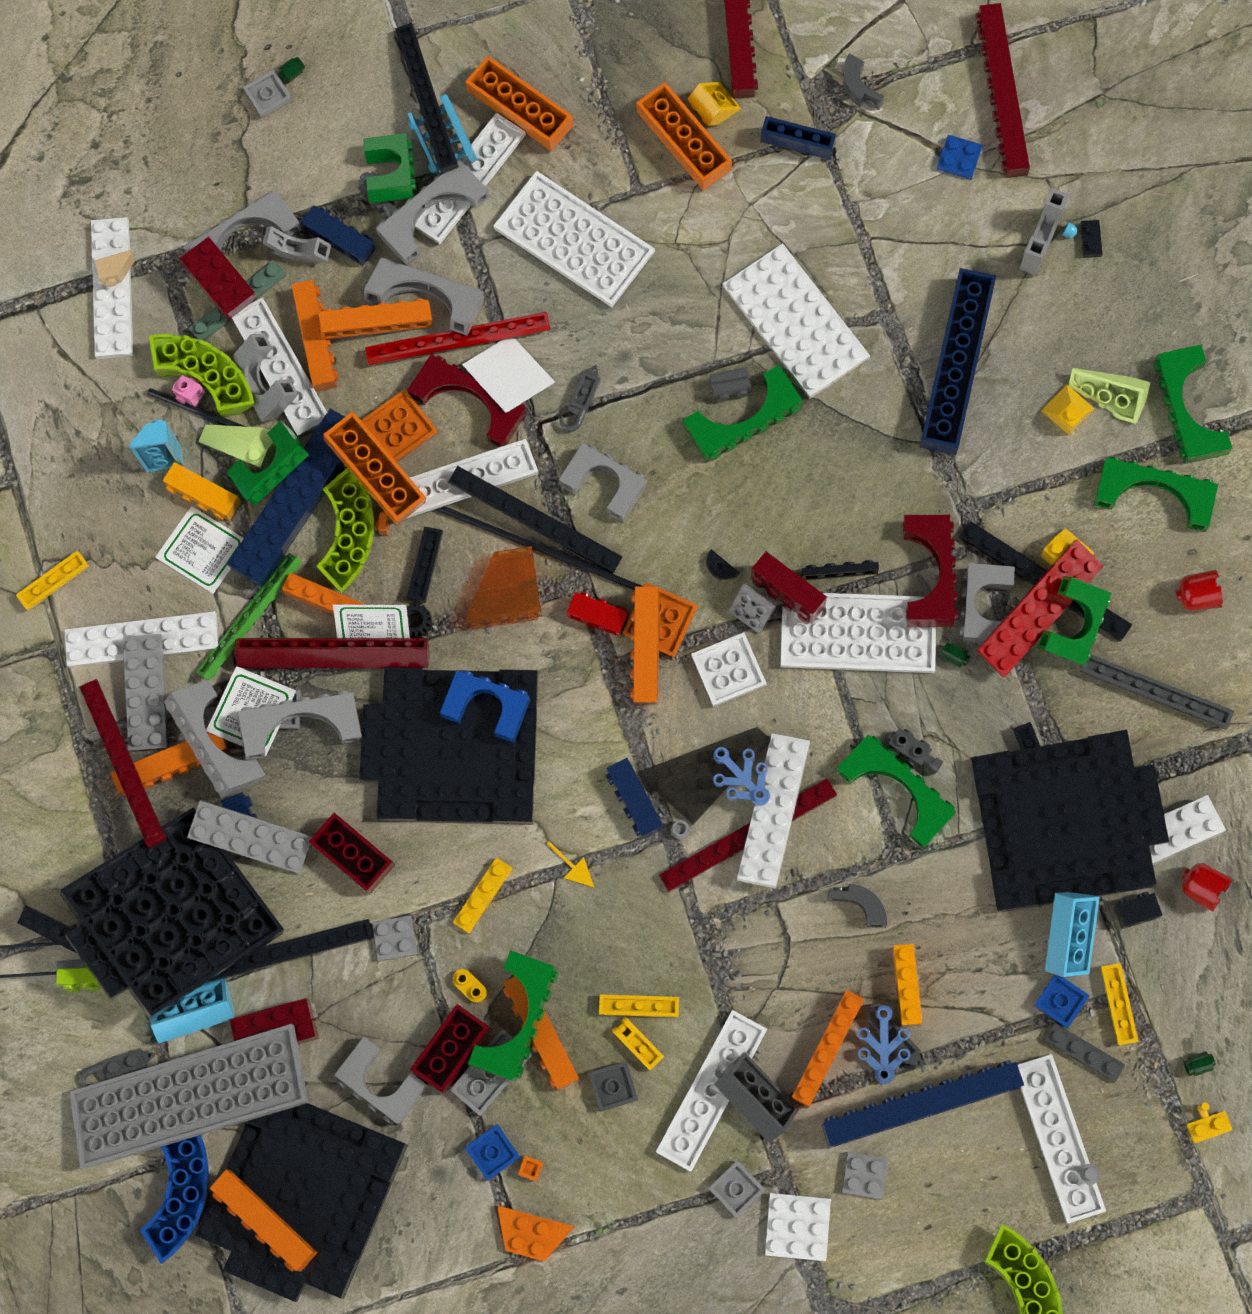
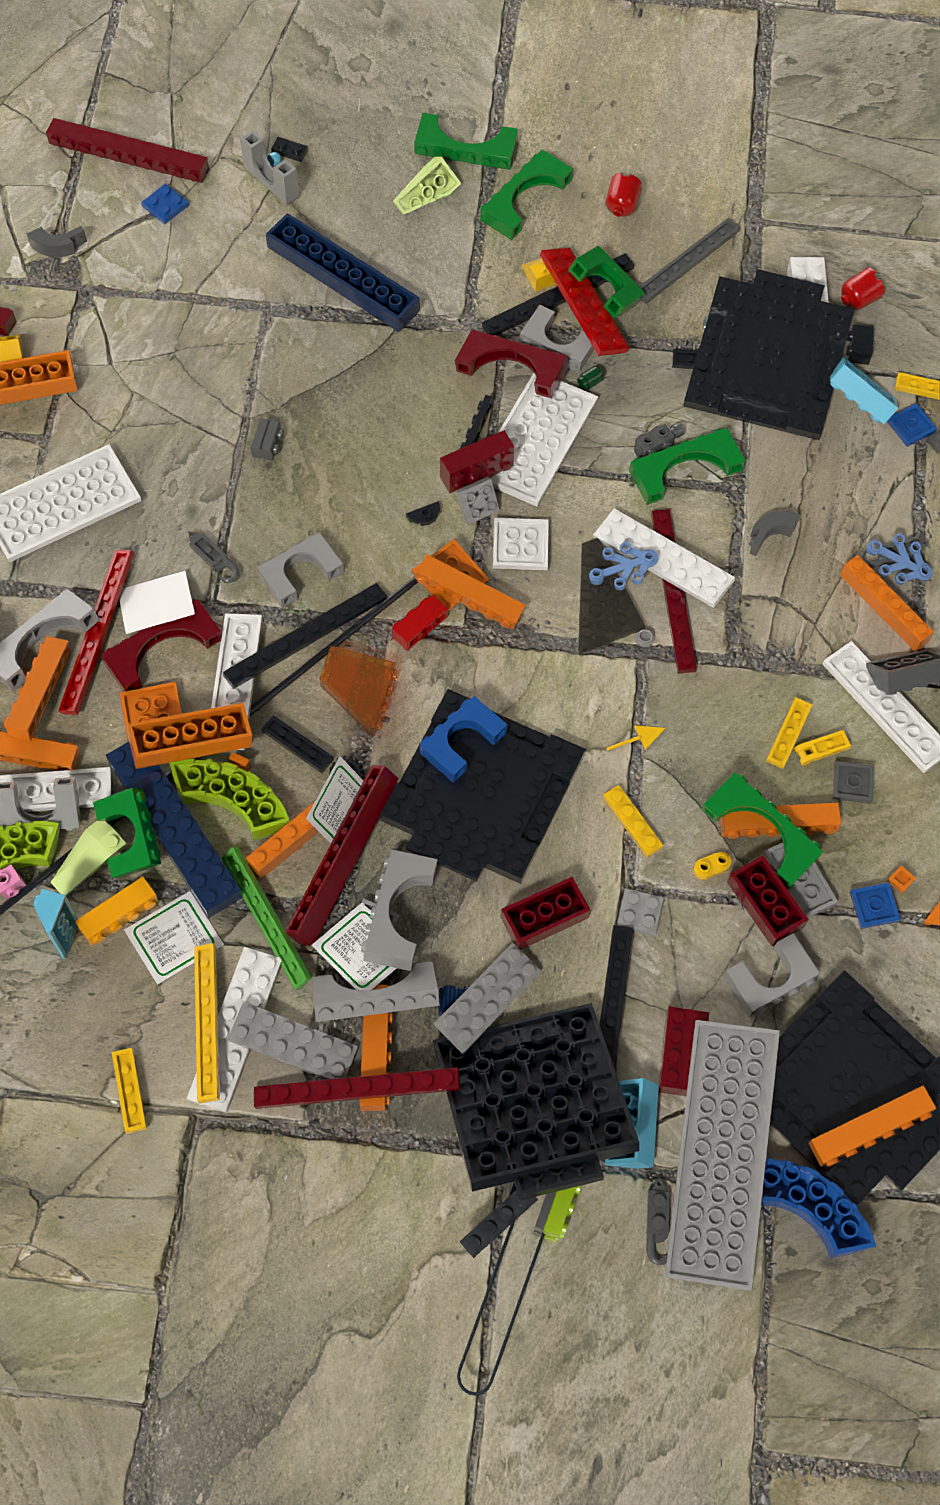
camera: 75 degrees left, 10 degrees down
dark blue brick [605,758,663,839] -> none
green arch [683,365,803,462] -> none
white plate [723,243,870,399] -> none
dark blue brick [760,116,836,160] -> none
light orange brick [892,944,922,1028] -> none
yellow slope [1041,384,1095,435] -> none
none -> yellow plate [194,943,220,1103]

